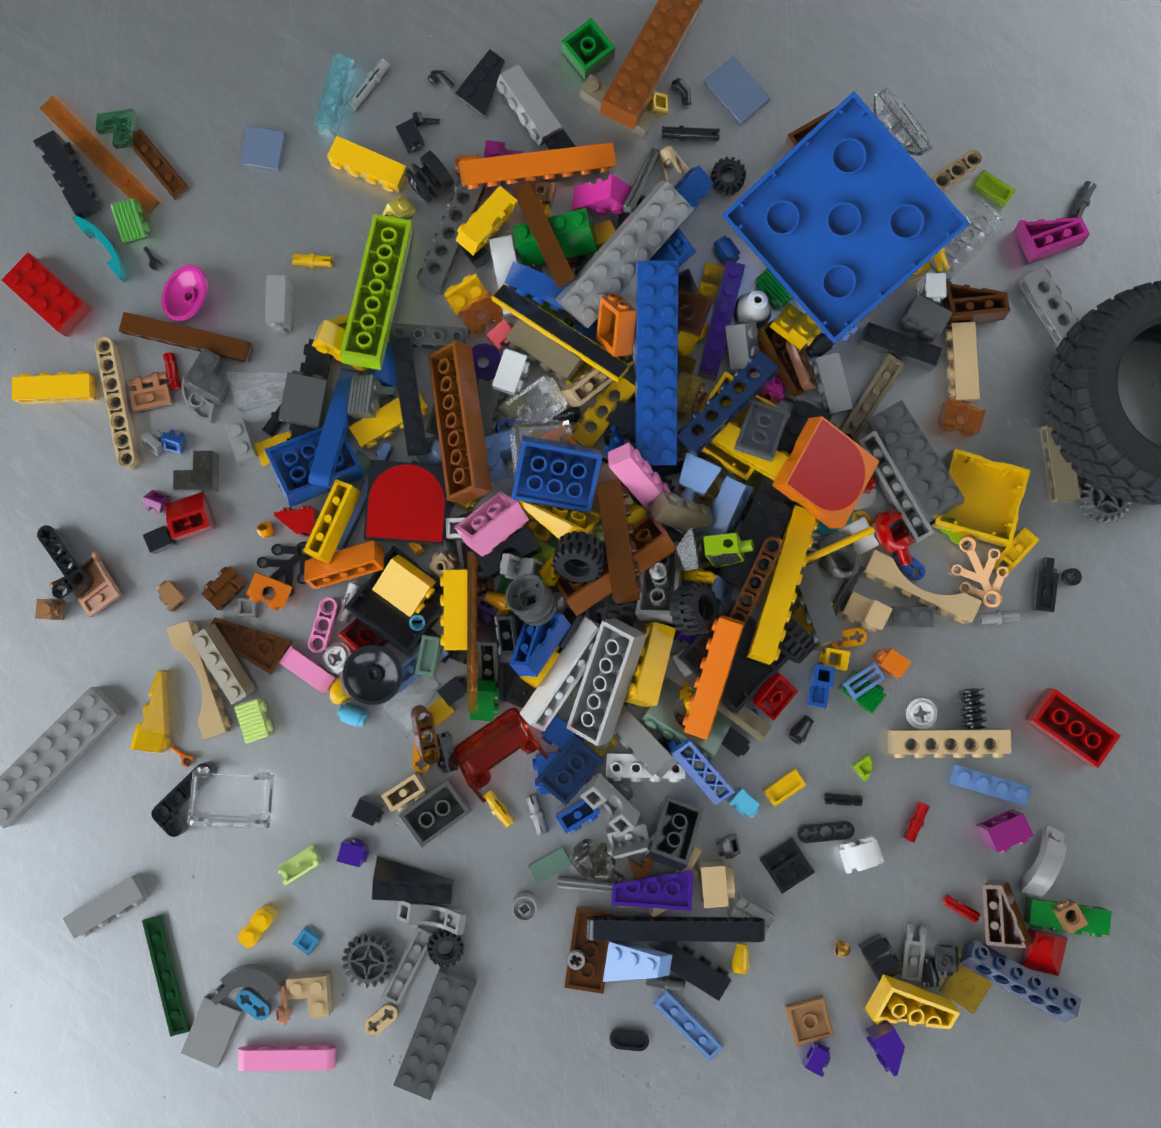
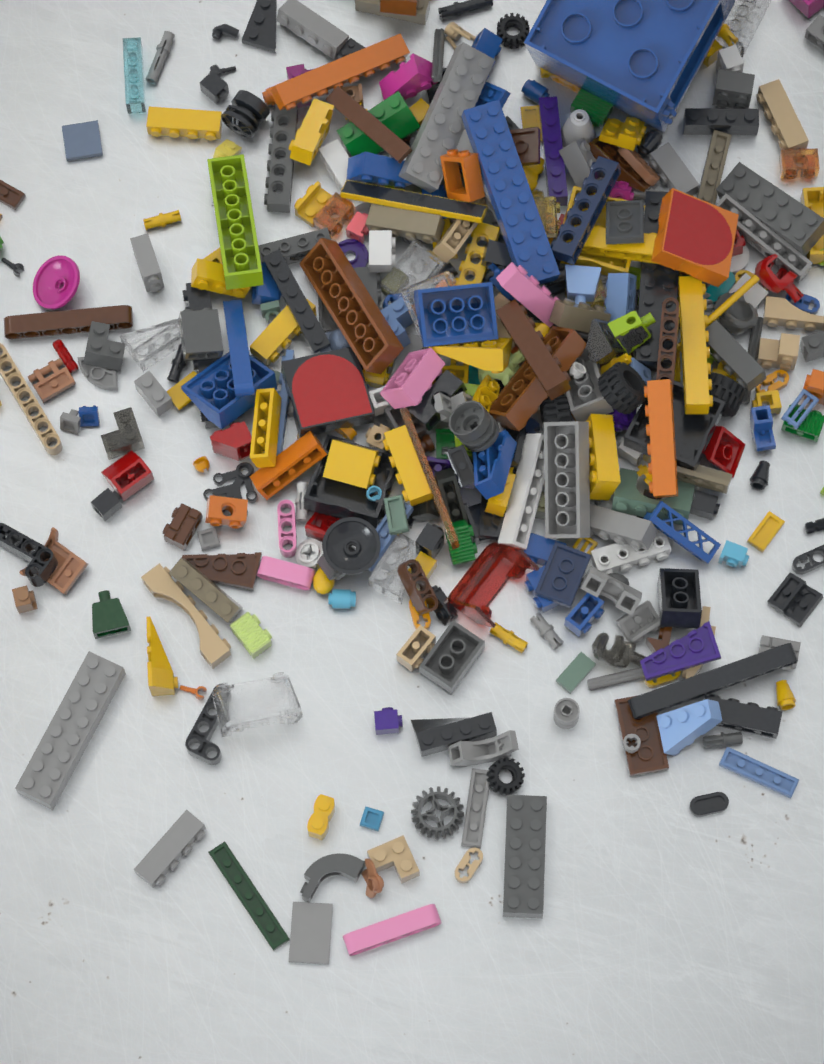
camera: 20 degrees left, 15 degrees down
magenta tile [142,490,170,515] -> none
medium nougat brick [157,581,189,612] -> none
dark azure beam [236,988,272,1021] -> none
yellowish green hinge [277,845,323,886] -> none
dark grey brick [347,375,382,419] -> none
black brick [351,796,384,826] -> none
black bracket [461,246,492,268] -> none
yellow cone [484,591,510,610] -> none
black tyre [552,531,606,583] -> none
tan piece [698,860,735,908] -> none
black tile [716,834,741,859] -> none
reddish brown wedge [942,281,1011,326] -> none
none -> dark green torso [92,590,131,639]

